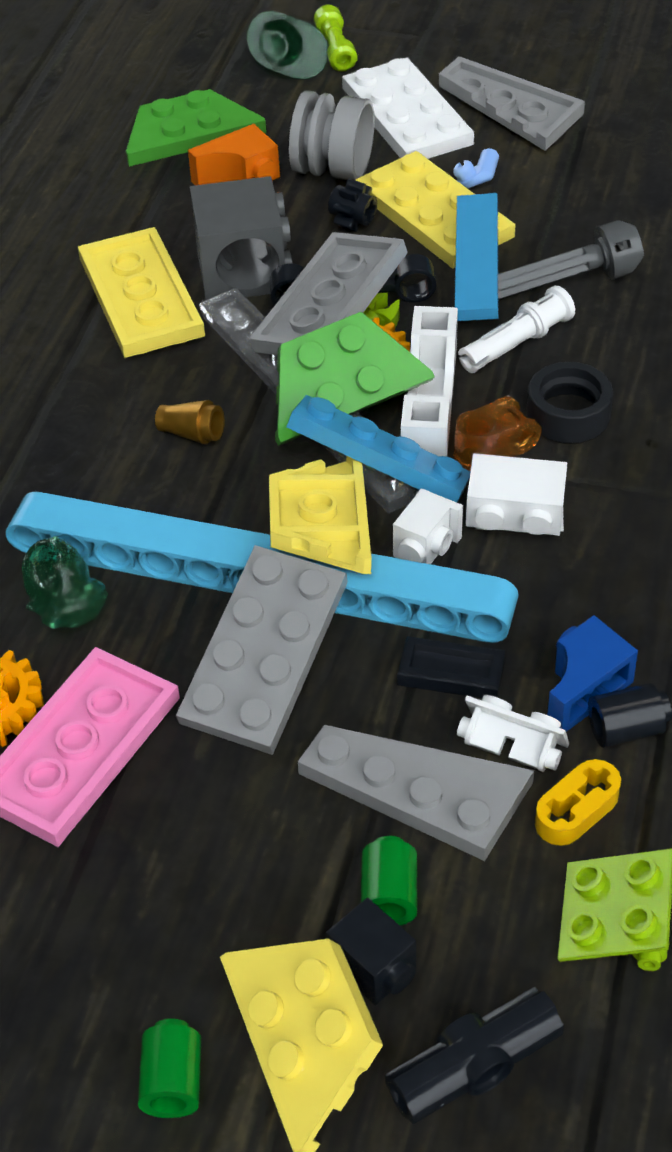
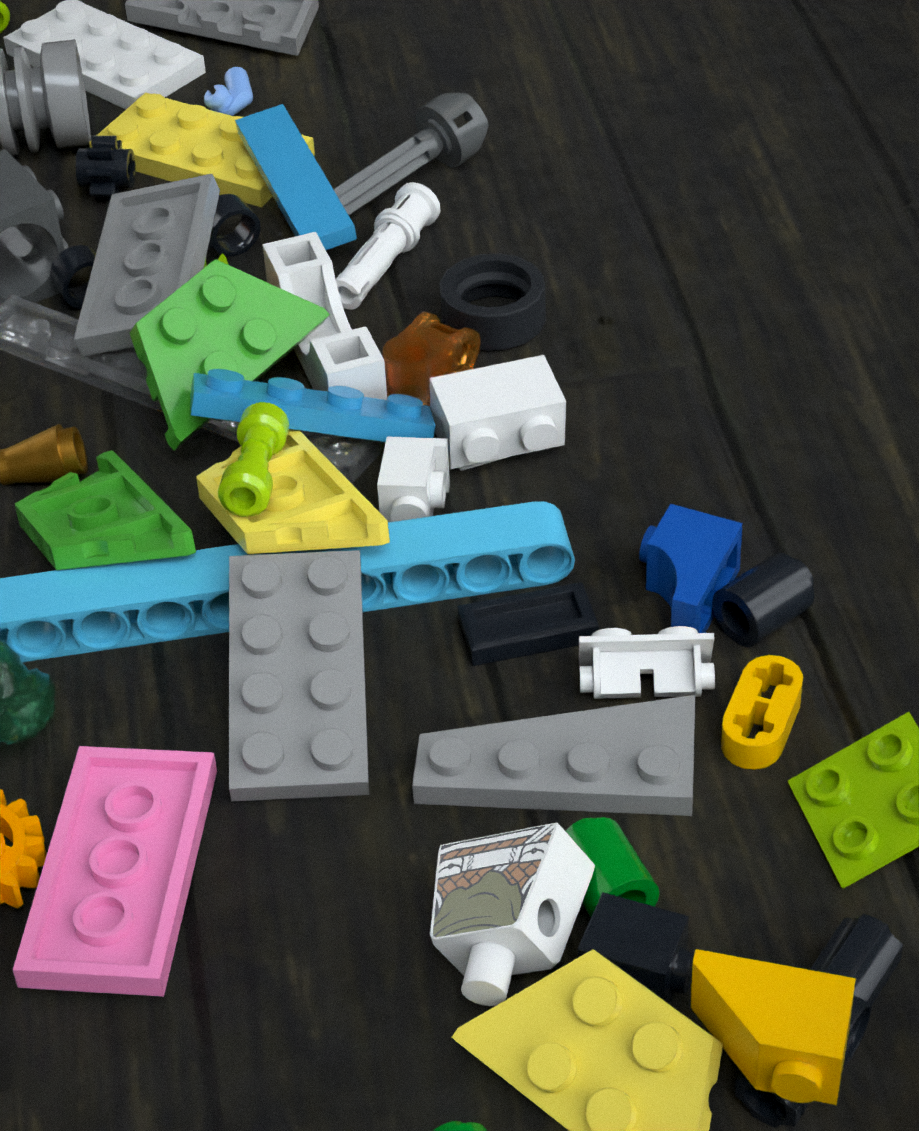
camera: 25 degrees left, 5 degrees down
none -> bright green wing [15,450,196,570]
none -> lime piece [218,402,289,517]
none -> white torso [430,822,595,1006]
none -> yellow slope [691,949,856,1105]

